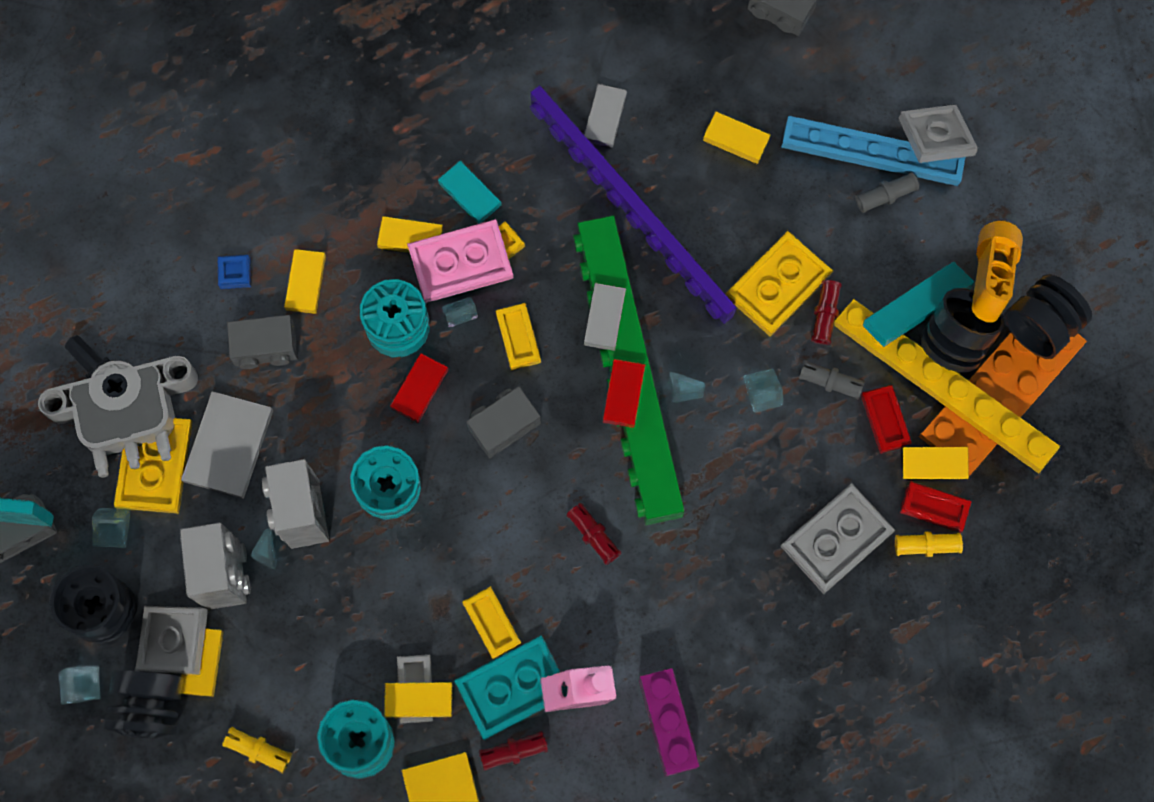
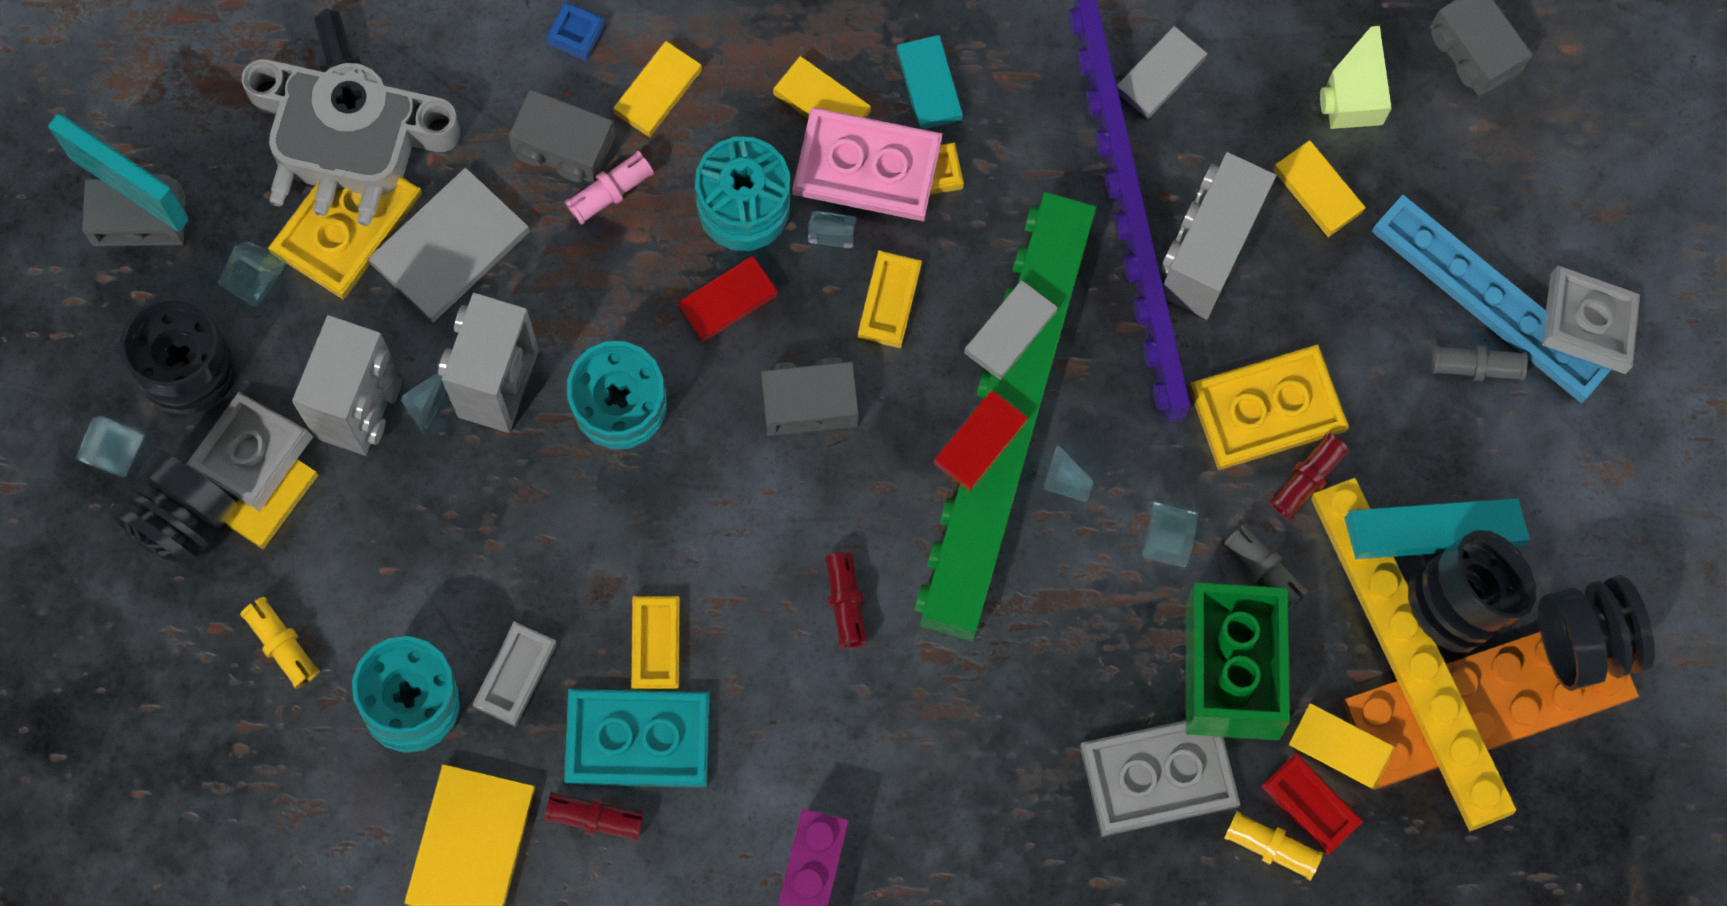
camera: 25 degrees right, 0 degrees up
yellow tile [384,683,452,718] -> none
bright pink torso [540,666,616,712] -> none
red tile [861,385,912,454] -> none
light orange beam [972,221,1023,322] -> none
none -> bright pink pin [564,150,654,225]
none -> light grey brick [1160,152,1276,320]
none -> green brick [1186,582,1290,740]
none -> yellowish green slope [1320,26,1392,129]

